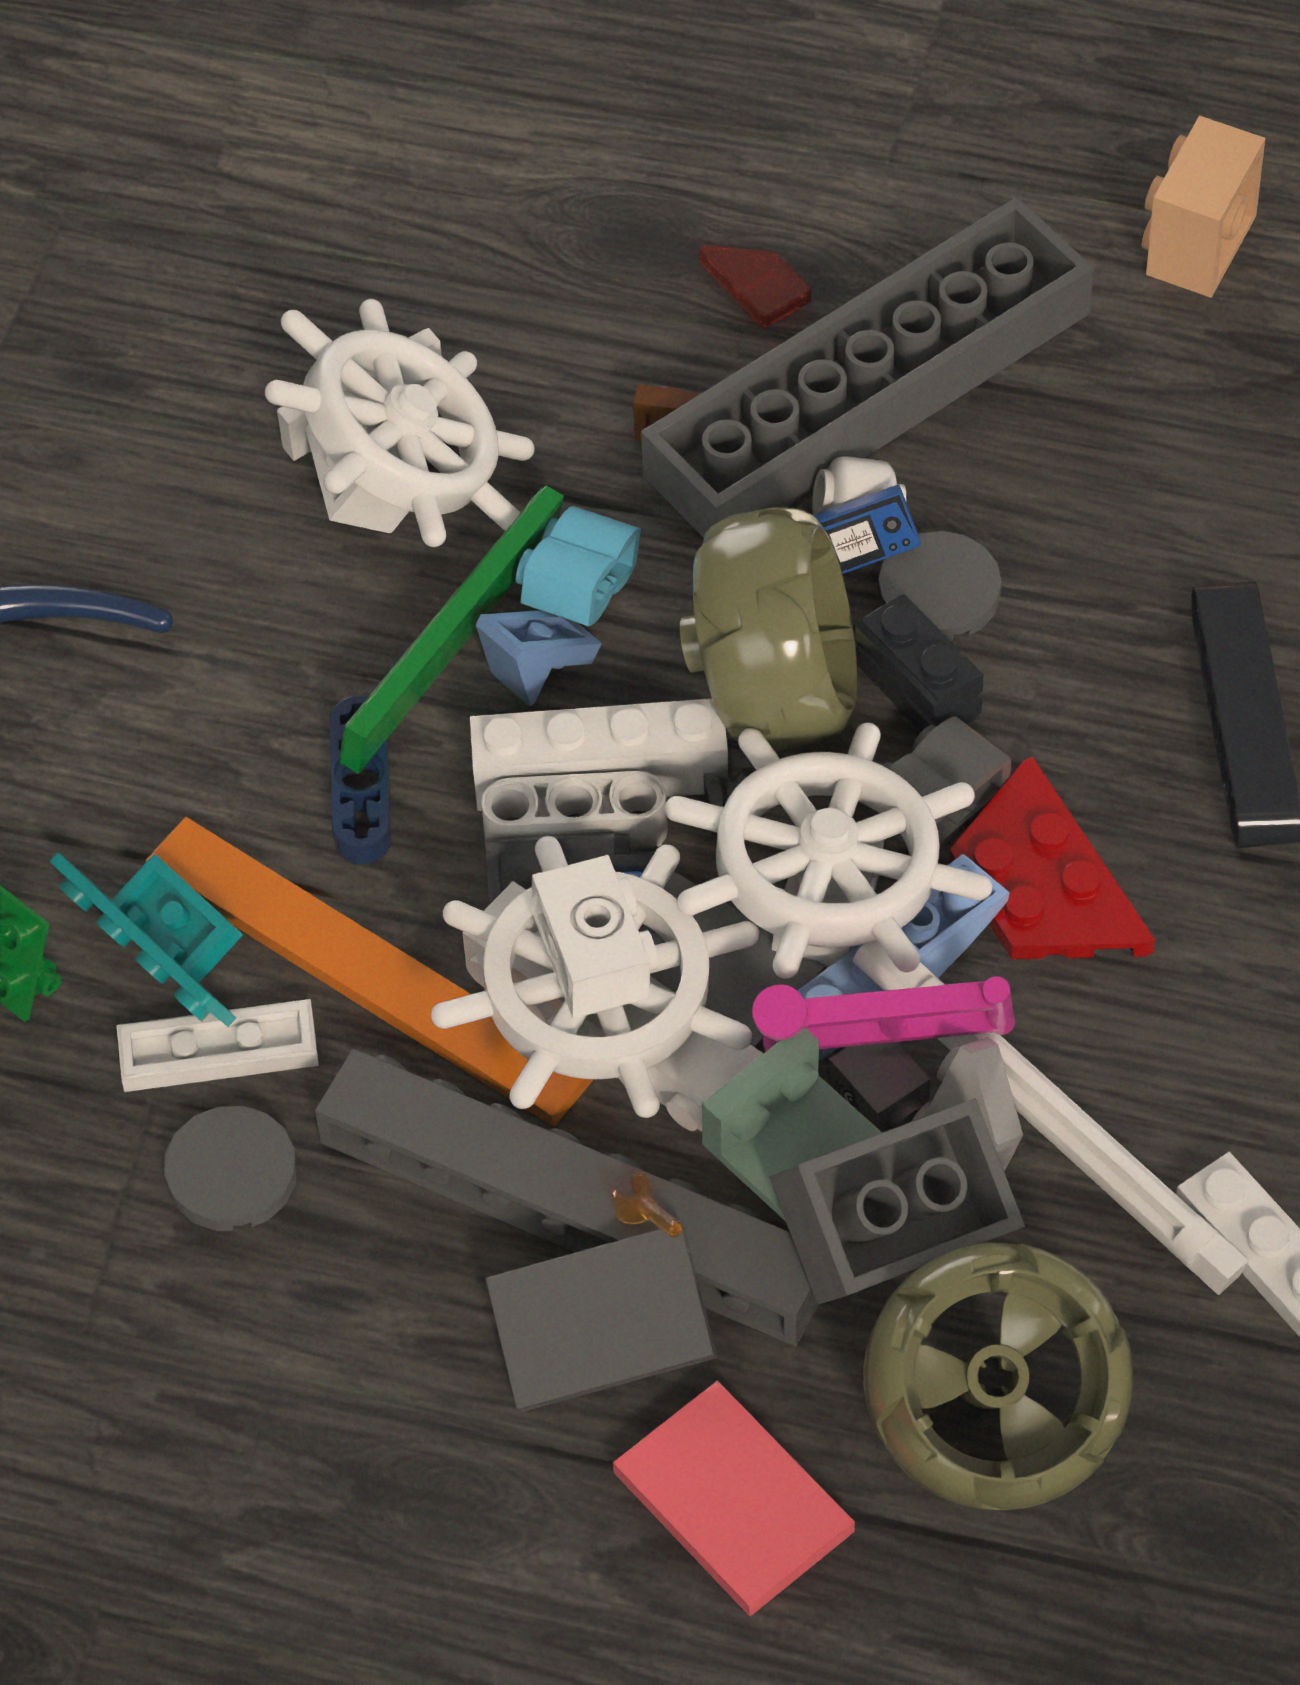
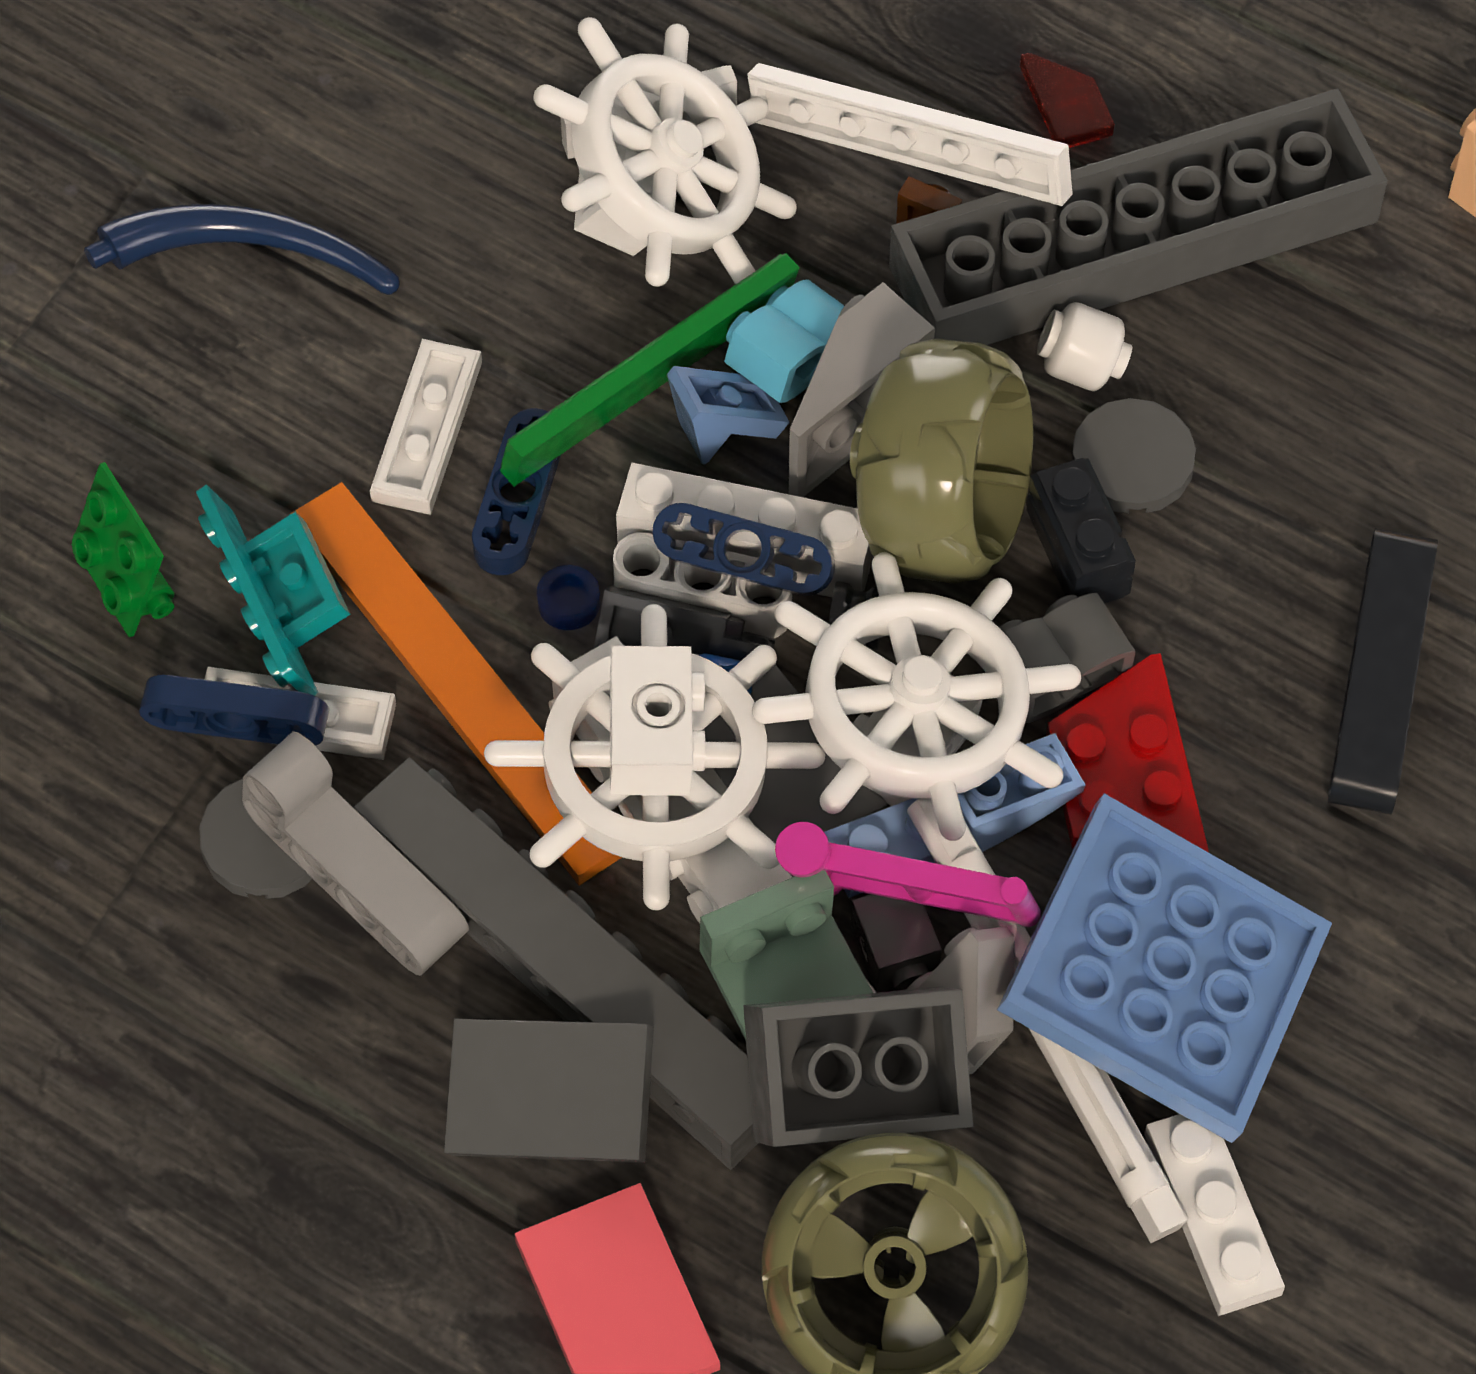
camera: 15 degrees right, 5 degrees up
clear orange hand [610,1172,683,1237] -> none
tile [813,484,921,574] -> none
none -> dark blue beam [139,675,329,746]
none -> light grey beam [242,732,469,976]
none -> white tile [370,339,482,515]
none -> clear blue tile [537,565,600,630]
none -> dark blue beam [652,503,835,596]
none -> white tile [747,63,1072,206]
none -> light grey slope [789,282,935,497]
none -> medium blue plate [997,793,1332,1143]

